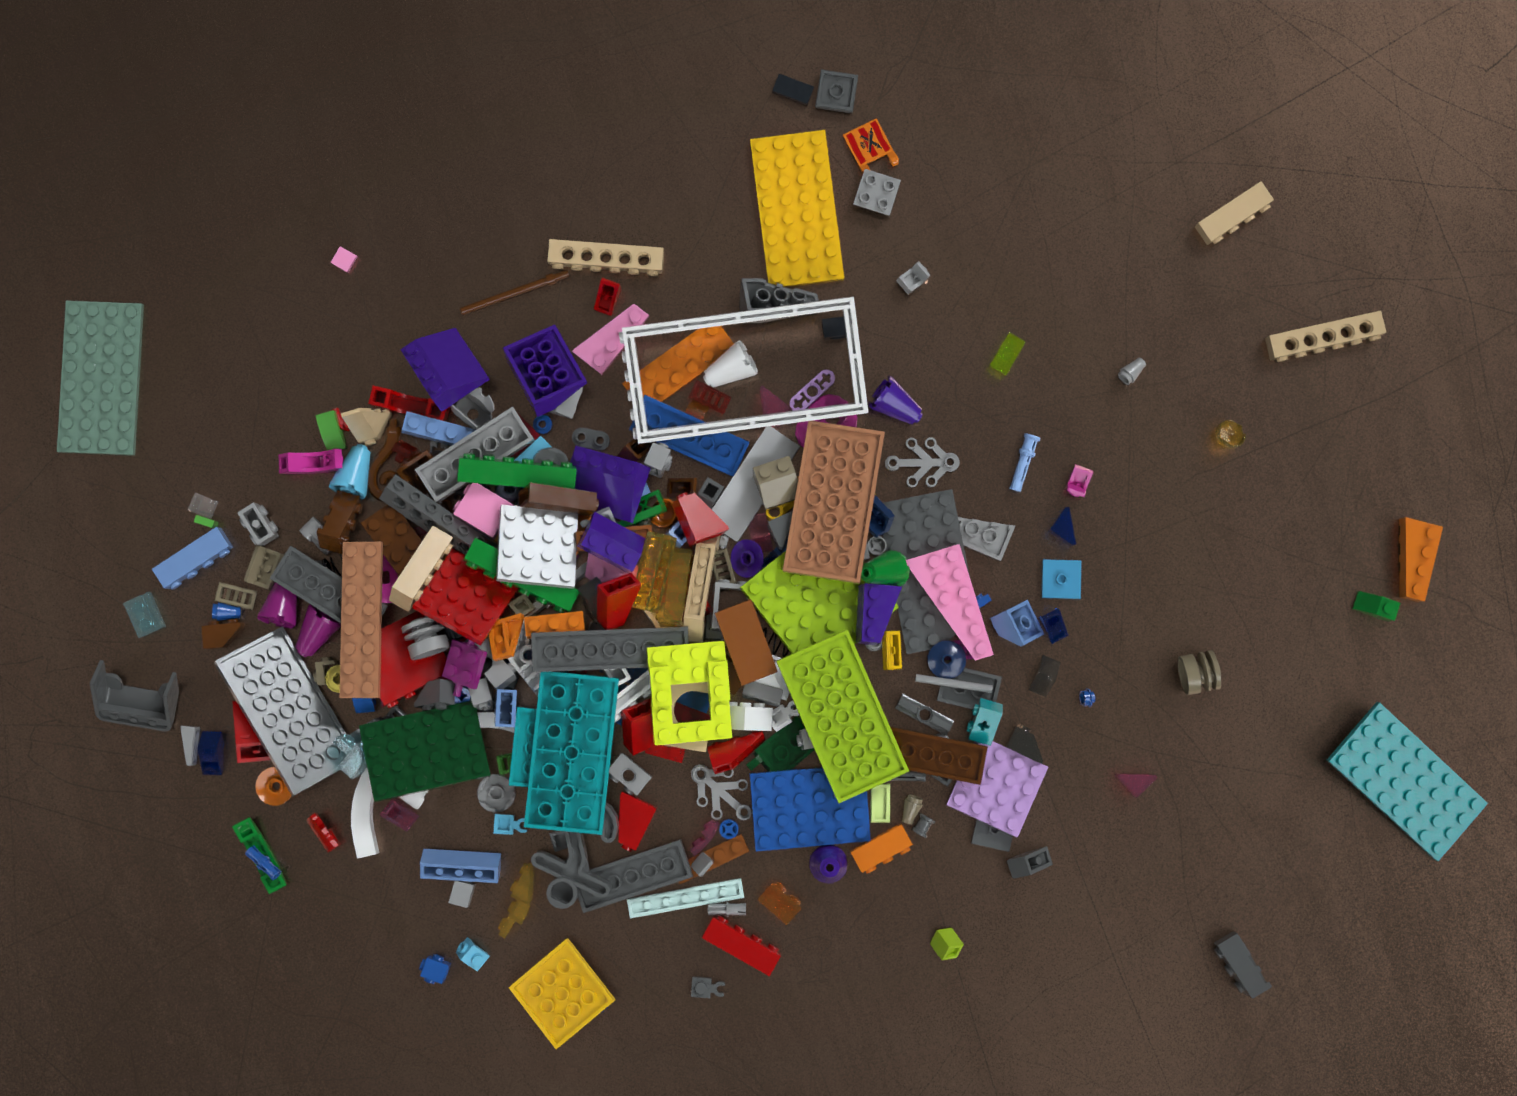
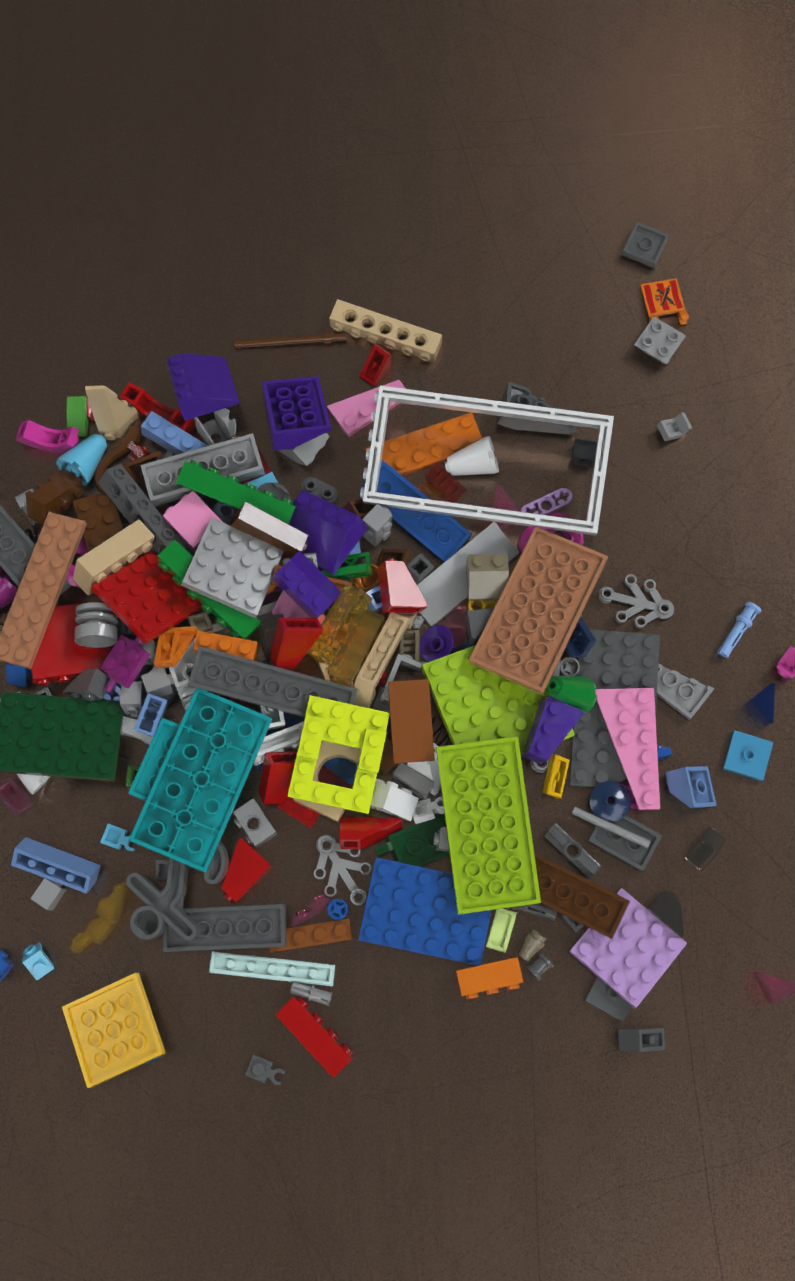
camera: 20 degrees right, 10 degrees down
bright pink tile [331,246,358,273] -> none
light grey tile [477,774,516,813] -> none
blue plate [533,415,552,434] -> none
light grey slope [691,852,713,877] -> none
yellow plate [750,130,844,287] -> none
clear orange bracket [758,882,802,925] -> none
black tile [772,74,814,105] -> none
dark purple cone [809,845,848,883] -> none
dark purple cone [868,376,923,425] -> none
lime panel [930,928,964,960] -> none
teal brick [966,698,1003,746] -> none
clear neon green plate [990,332,1026,375] -> none
clear blue slope [1038,608,1069,644] -> none
blue plate [1079,688,1095,707] -> none

